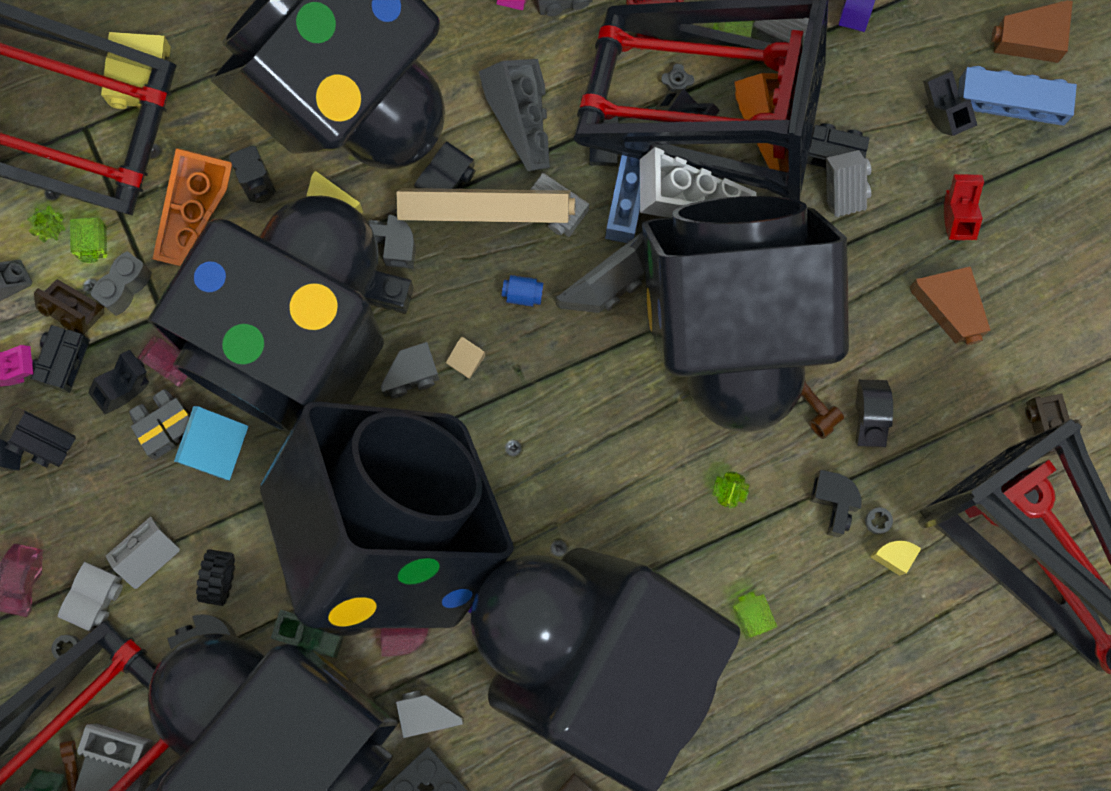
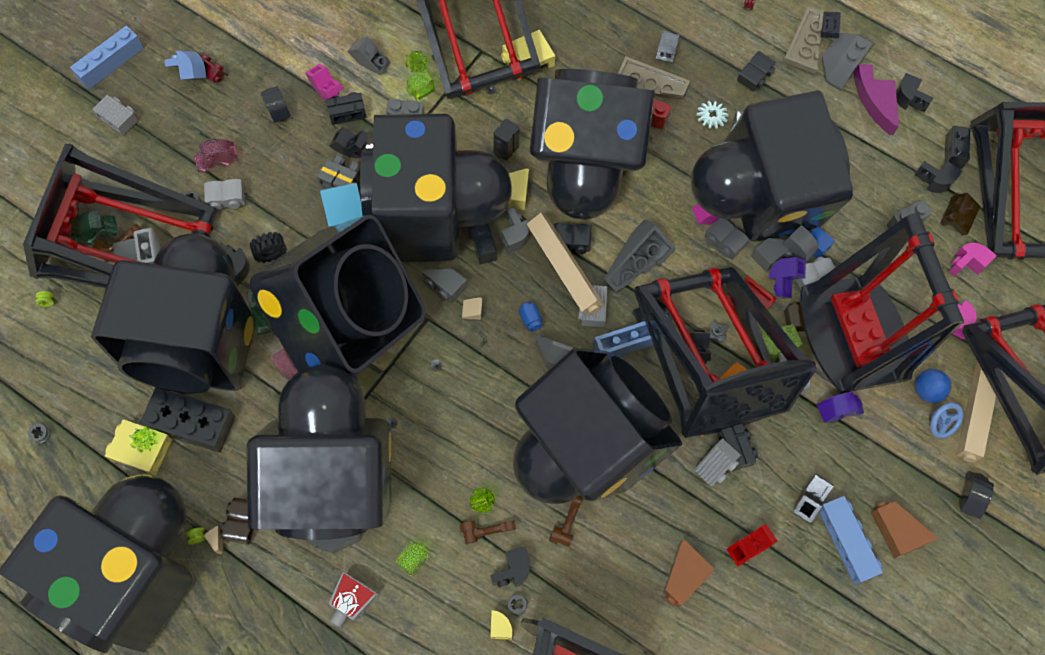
camera: 60 degrees right, 10 degrees down
black brick [0,407,76,468] -> none
dark brown bracket [34,279,104,335] -> none
light grey panel [106,516,180,589] -> none
orange wedge [152,149,232,266] -> none
light grey slope [396,691,464,738] -> none
white wedge [640,147,756,218] -> none
black brick [855,379,893,447] -> none
none -> torso [329,572,379,628]
none -> reddish brown brick [459,520,516,544]

